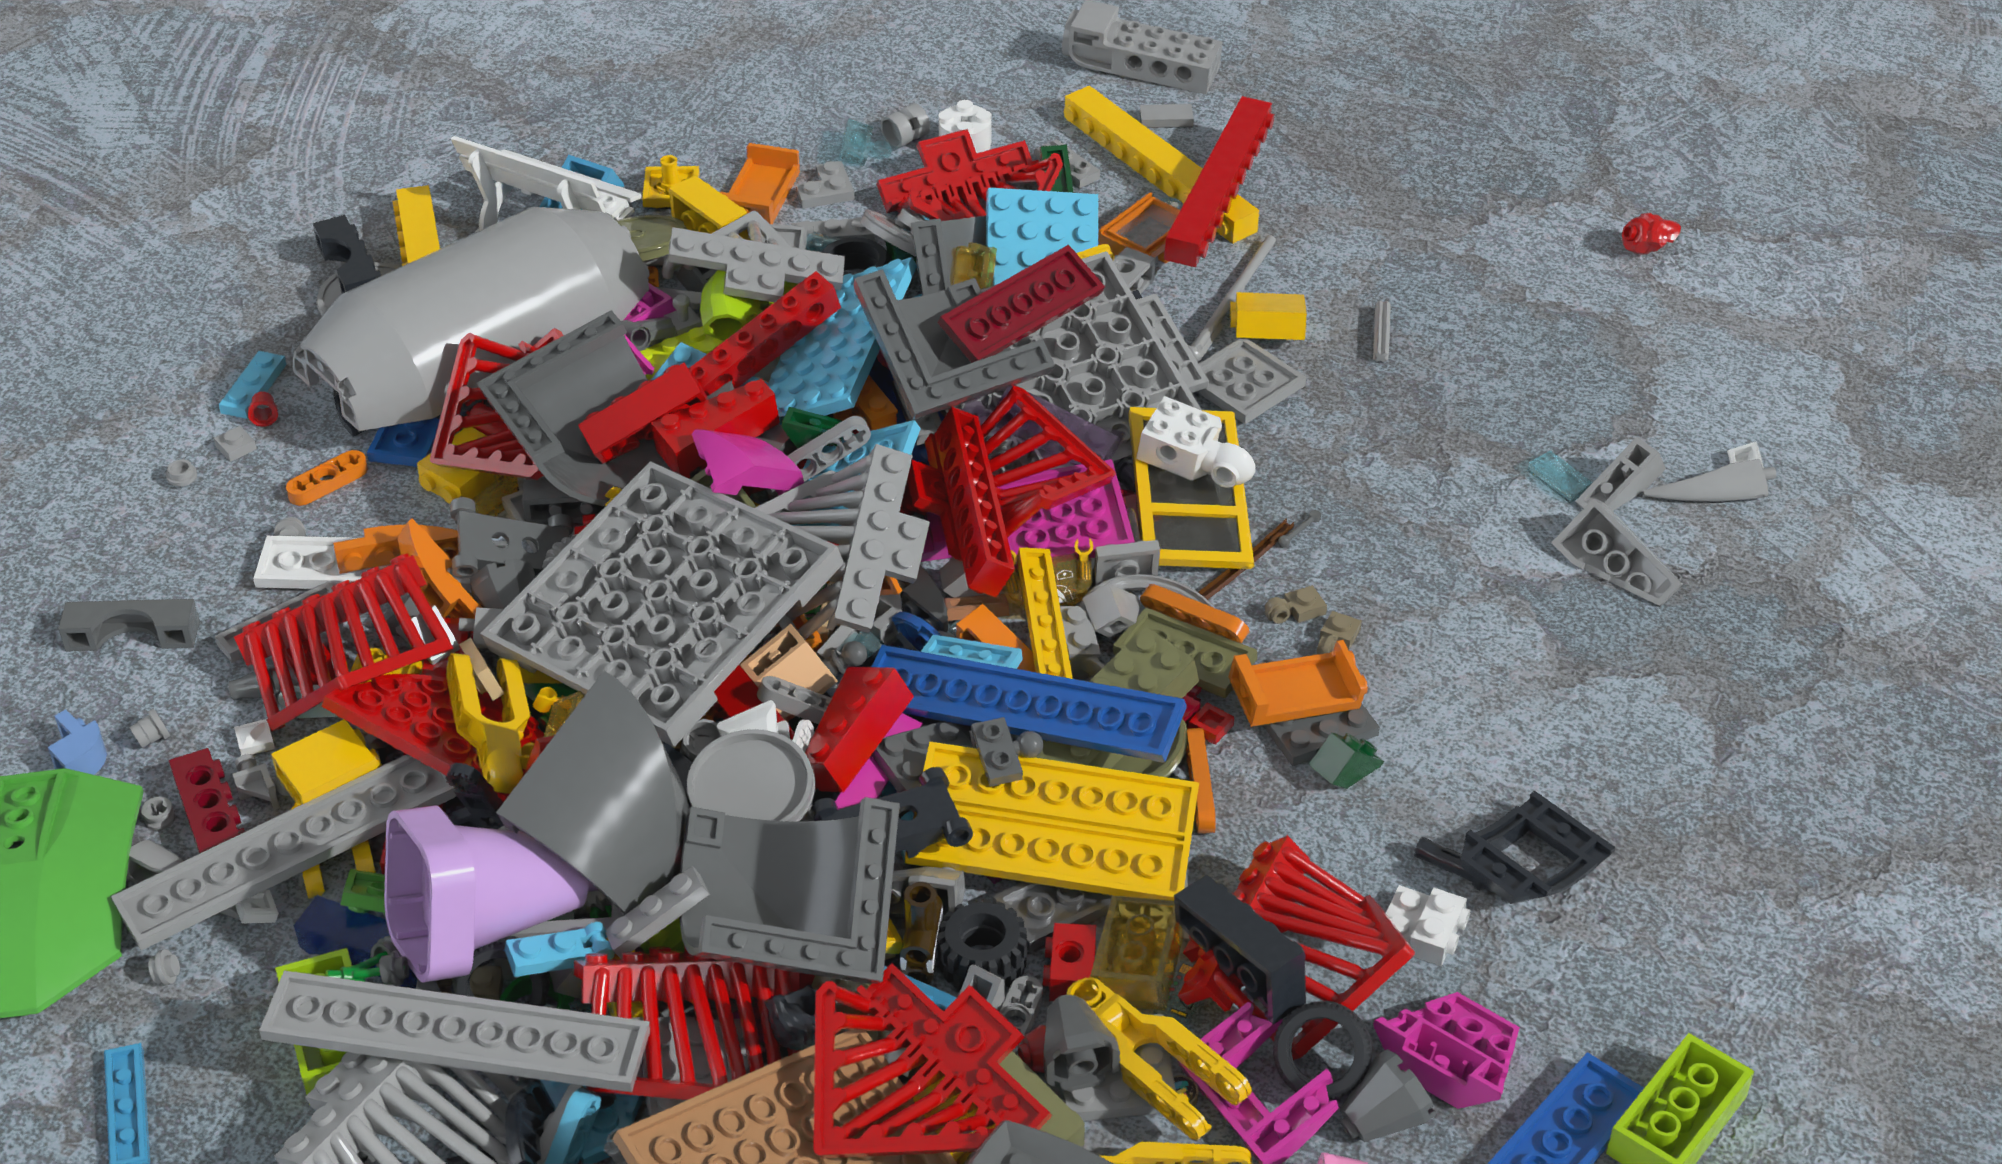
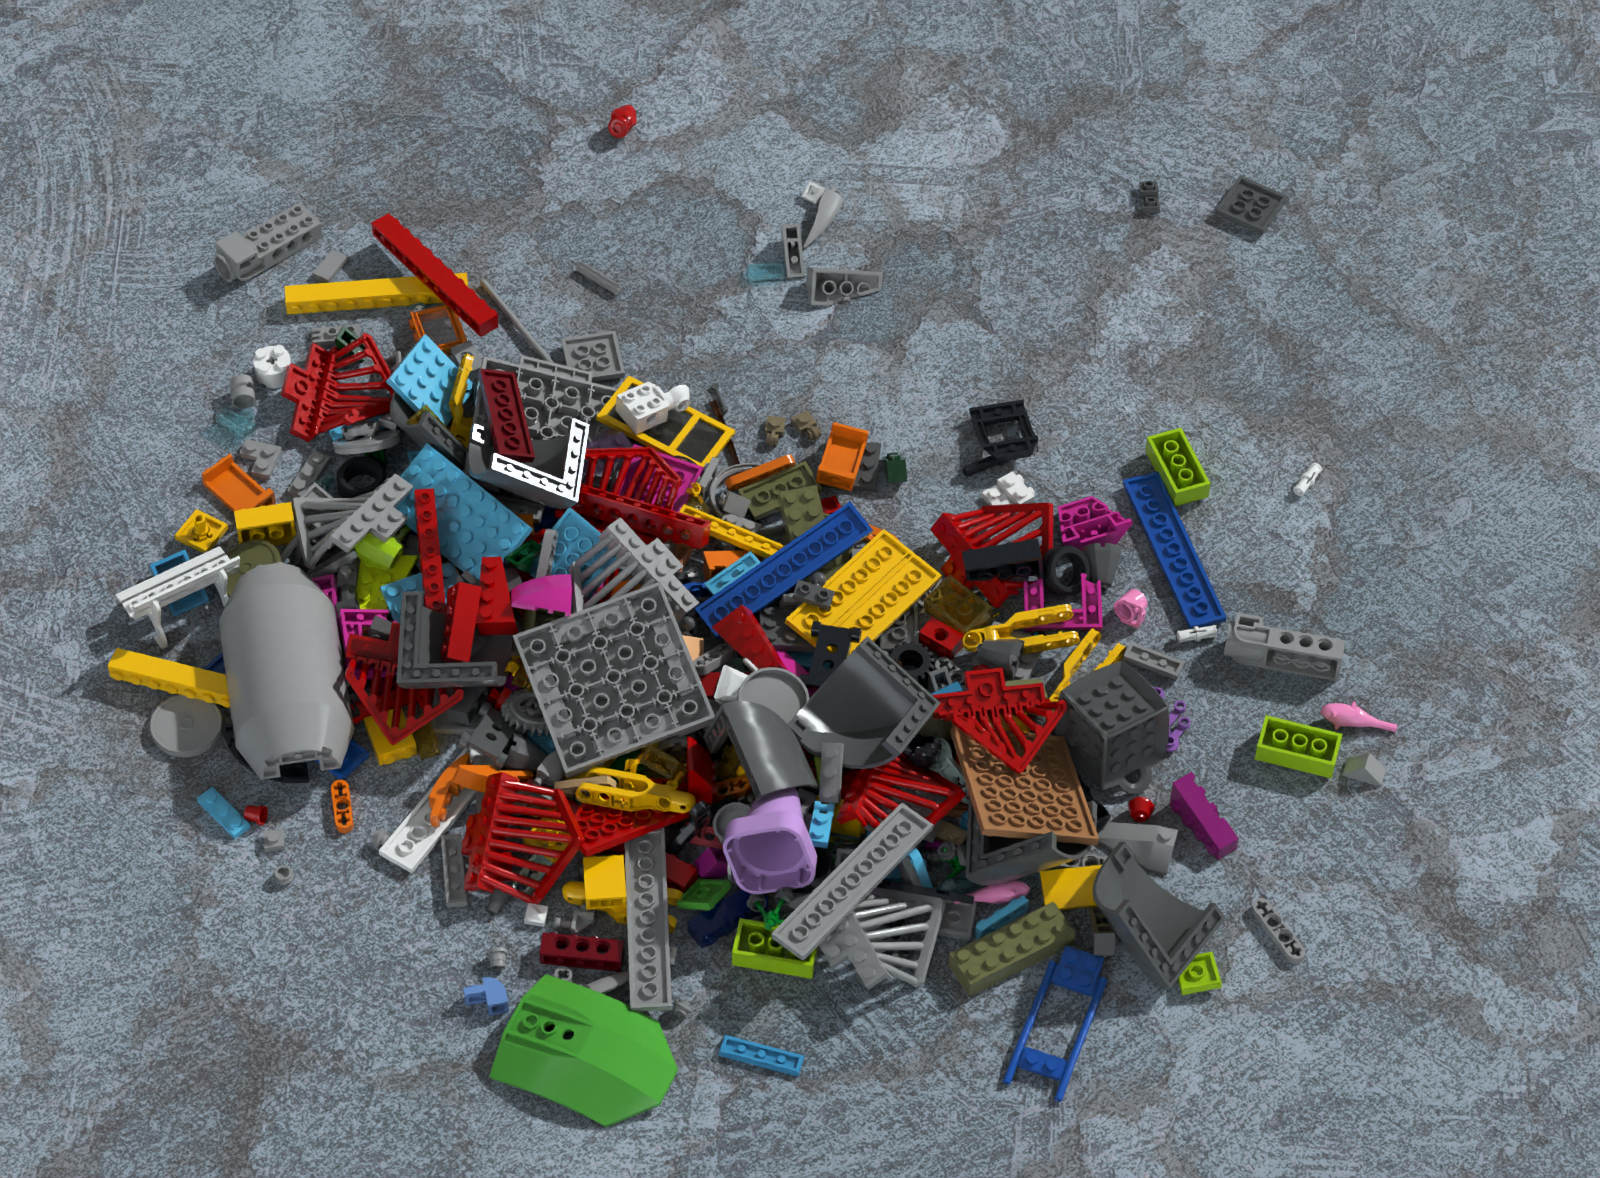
camera: 60 degrees left, 10 degrees up
dark grey arch [58,599,200,651] -> none
black arch [313,215,382,294] -> none
yellow brick [1230,292,1307,340] -> none

